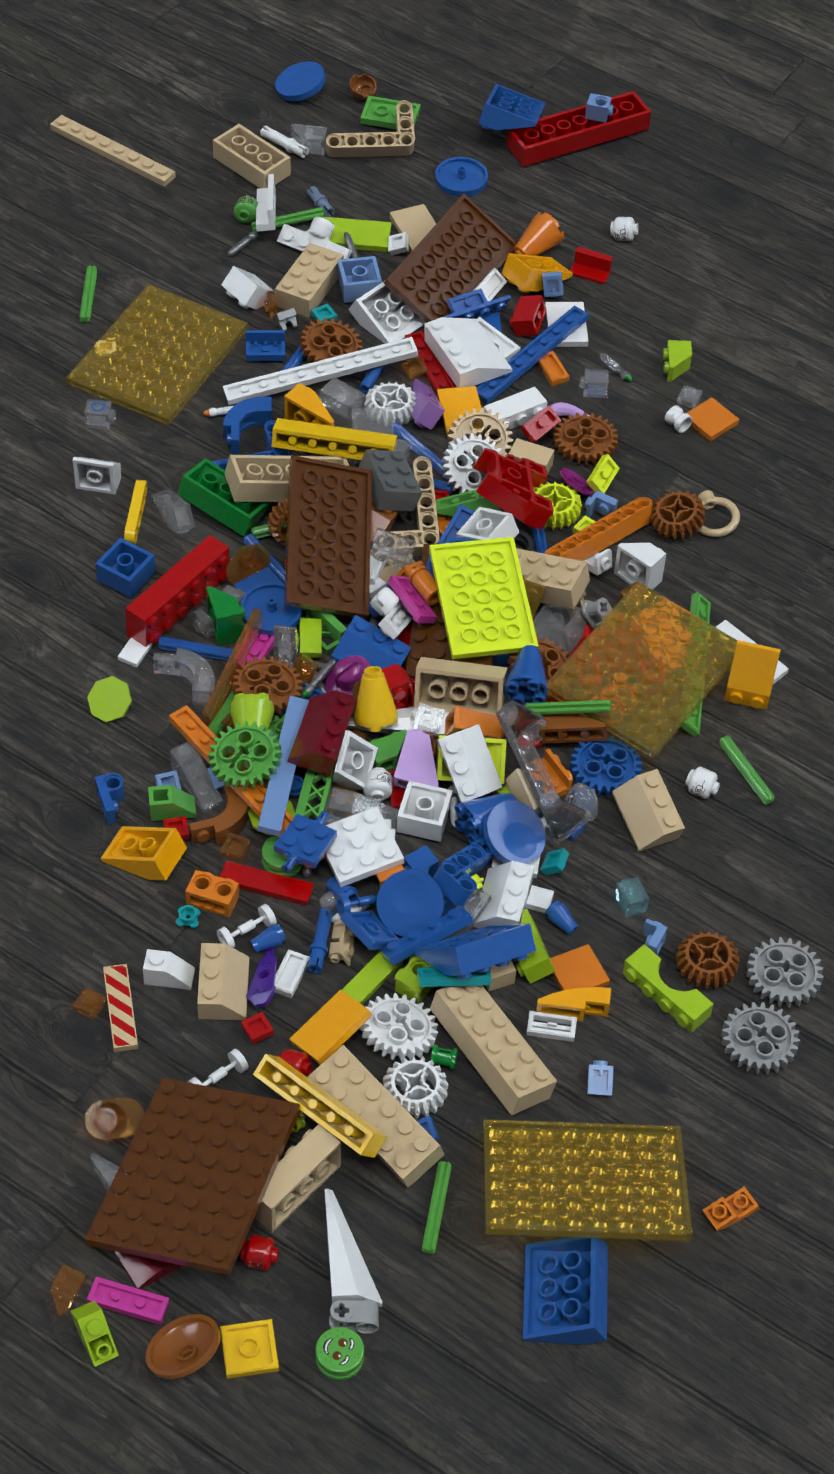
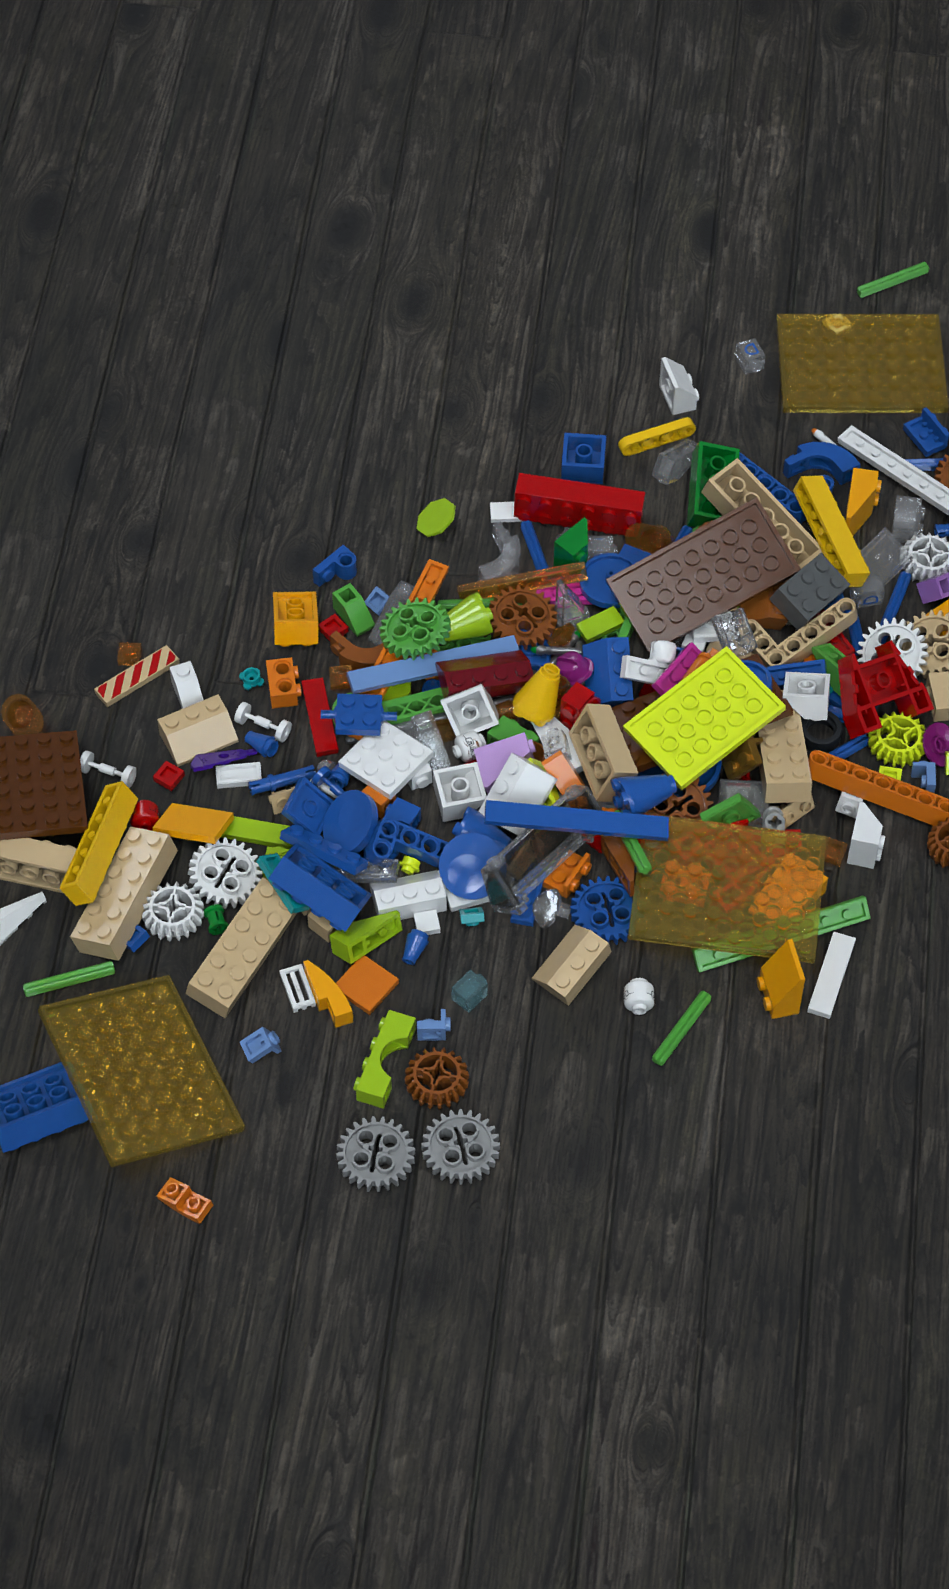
camera: 65 degrees right, 5 degrees up
none -> blue tile [484,800,669,841]
none -> bright green tile [700,793,761,828]

